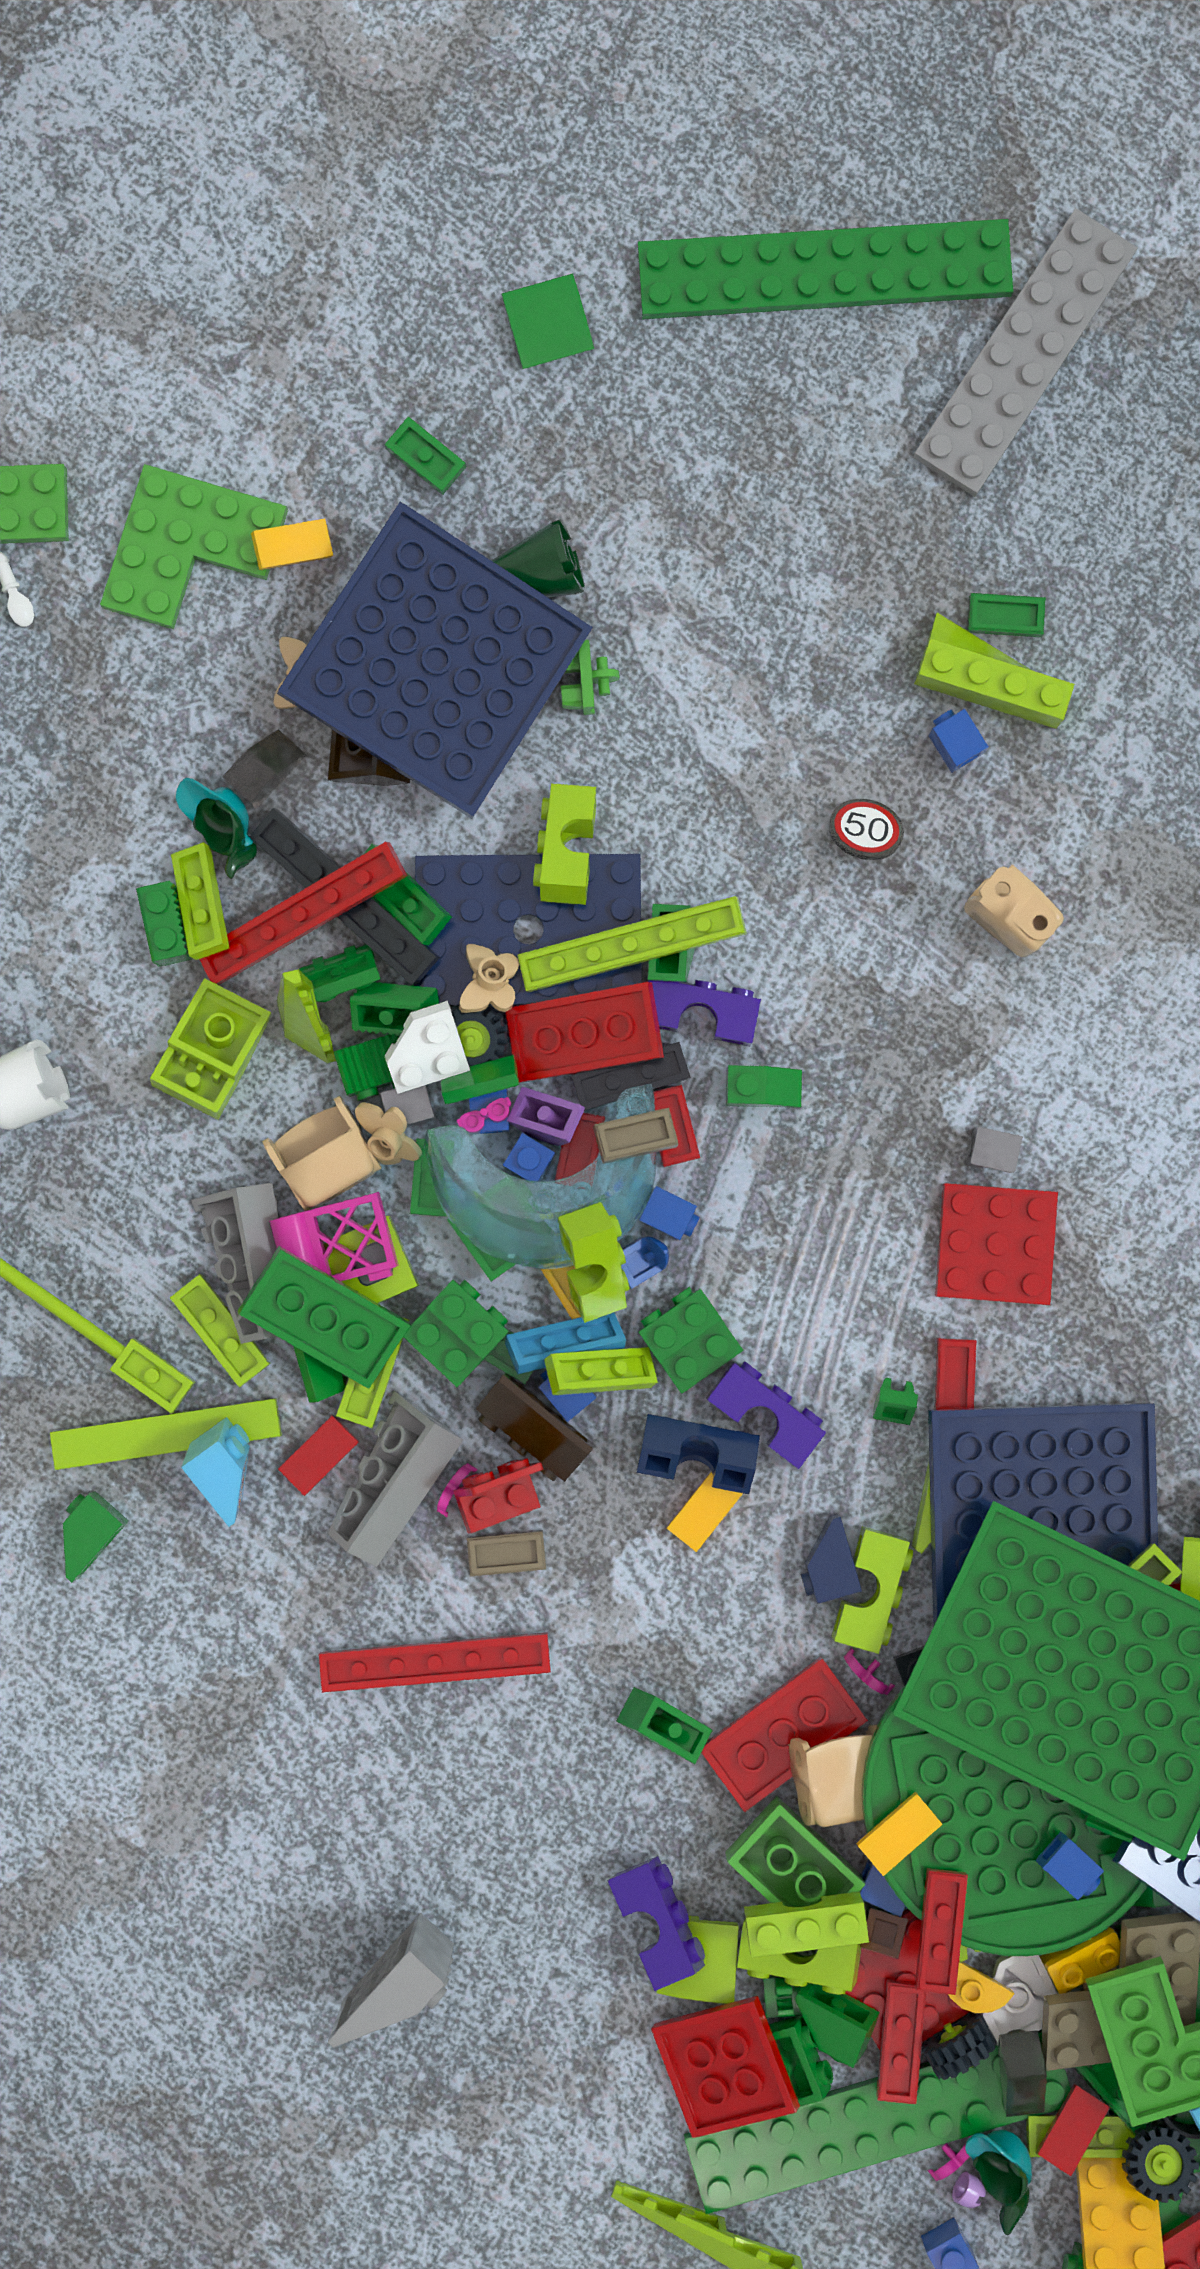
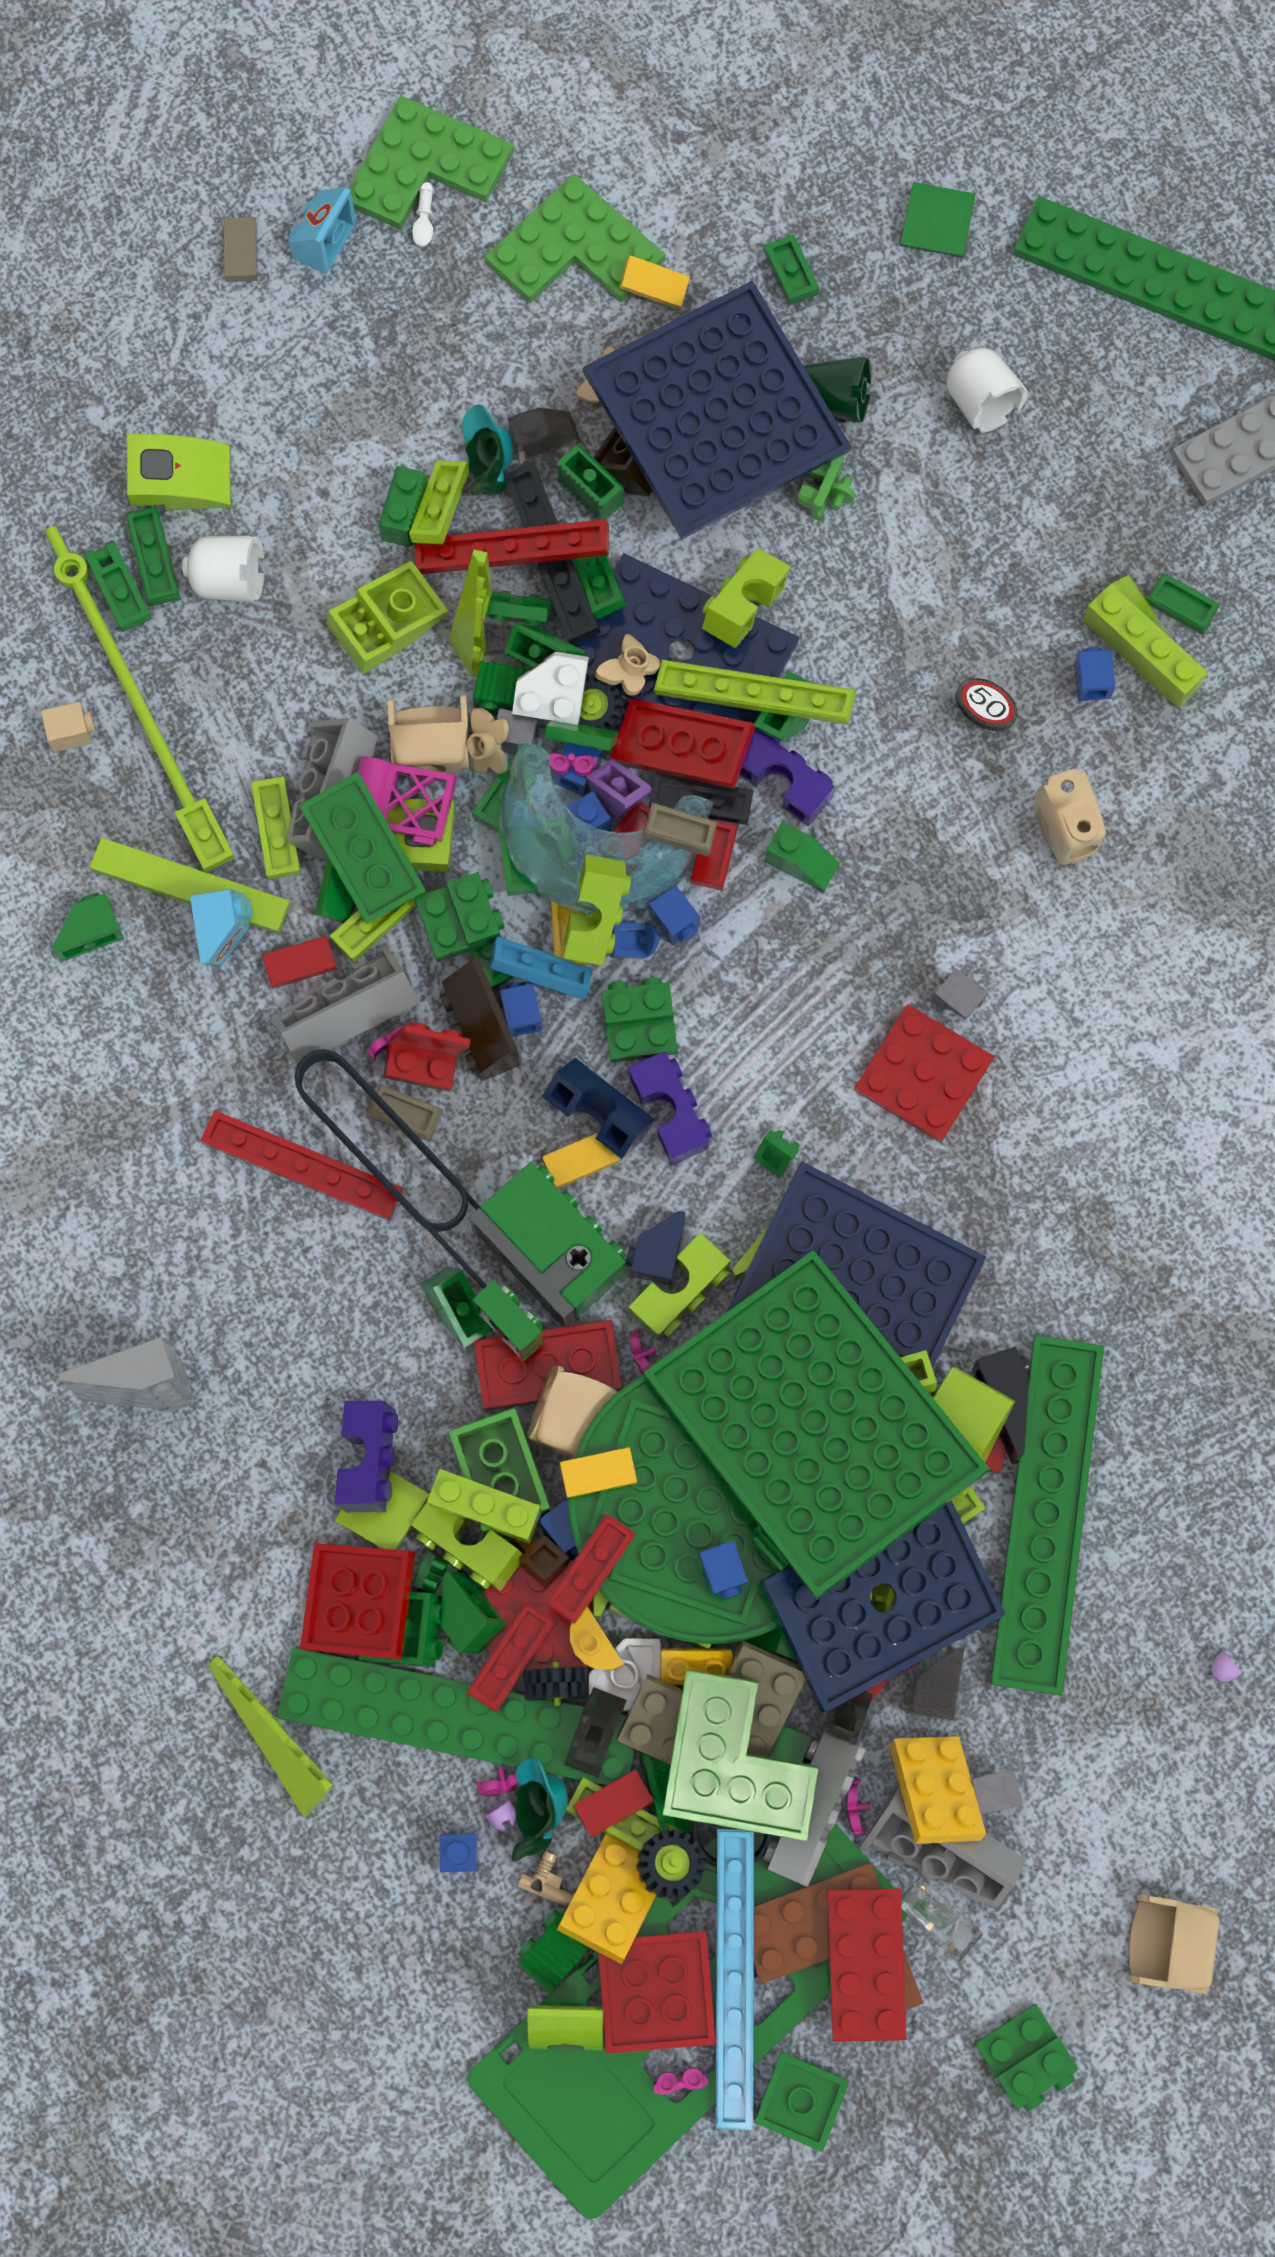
camera: 25 degrees right, 10 degrees down
lime plate [544,1347,658,1395] -> none
red tile [934,1338,977,1410] -> none
none -> piece [294,1049,626,1362]
none -> tan hose [517,1851,574,1908]
none -> green brick [557,444,625,520]
none -> white cylinder [946,347,1028,433]

